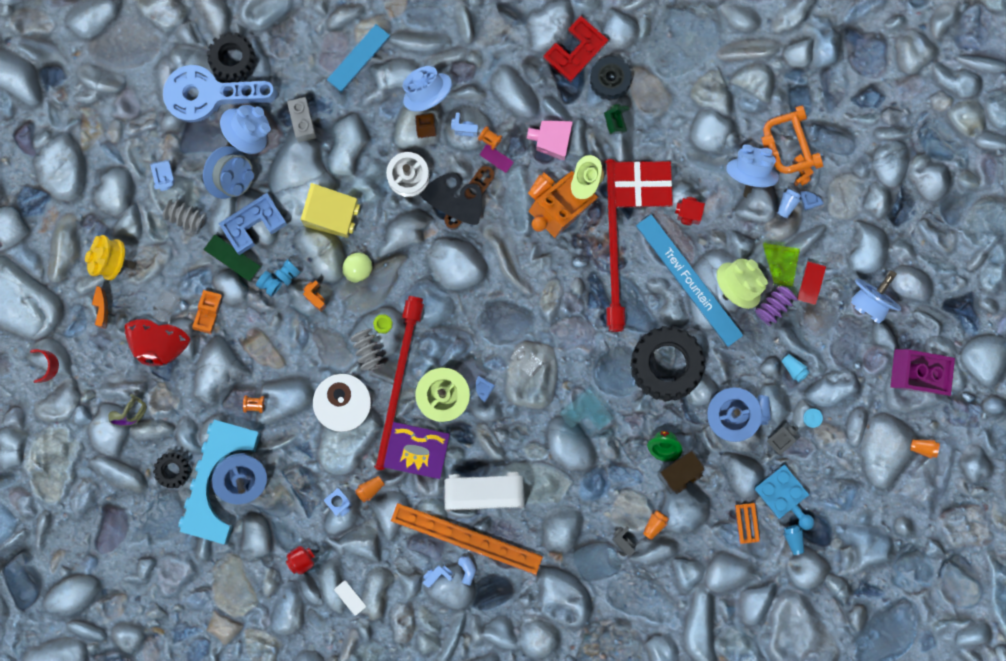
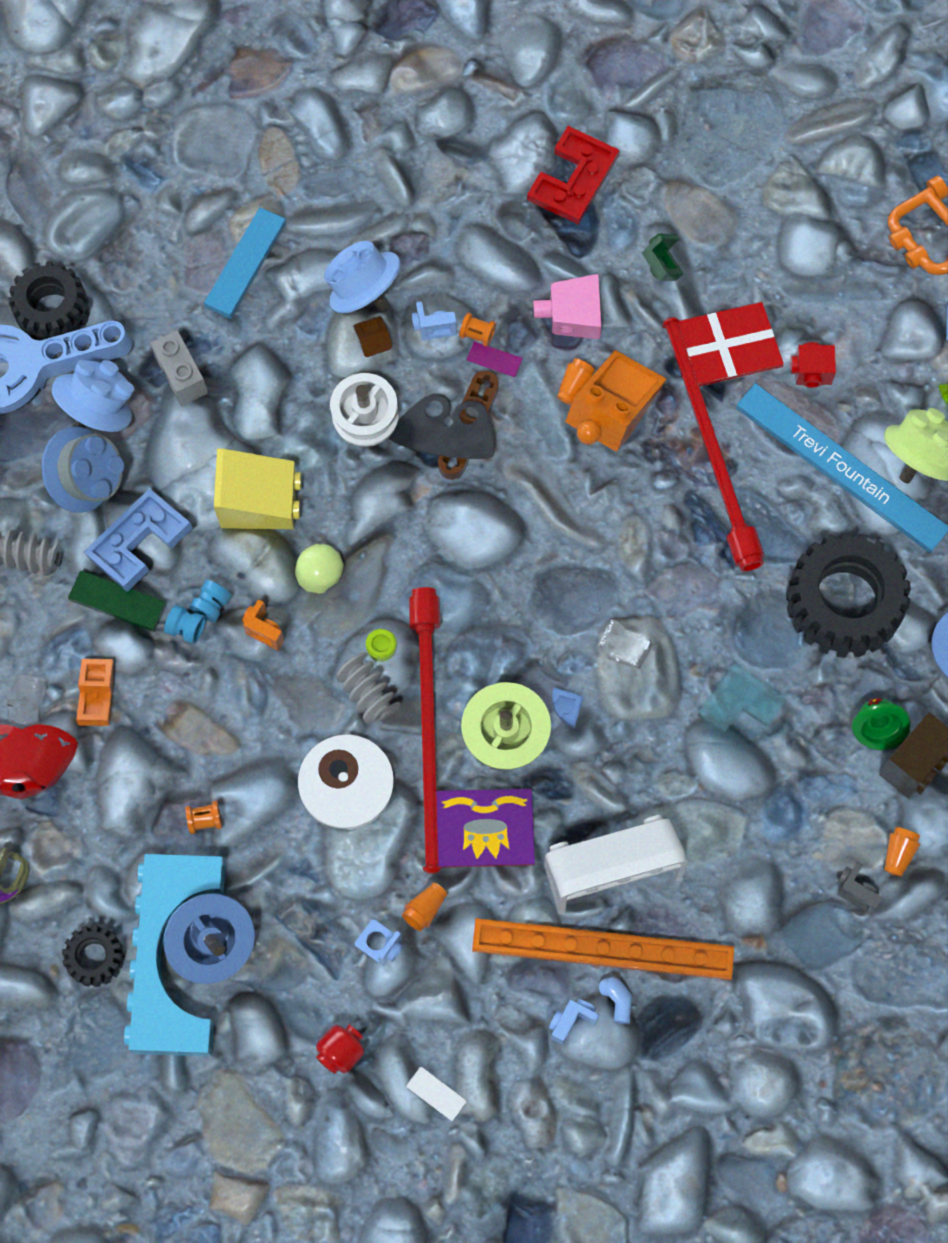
camera: 15 degrees left, 10 degrees down
yellowish green piece [571,155,604,199] -> none
black wheel [590,56,632,101] -> none
light blue piece [726,144,779,198] -> none

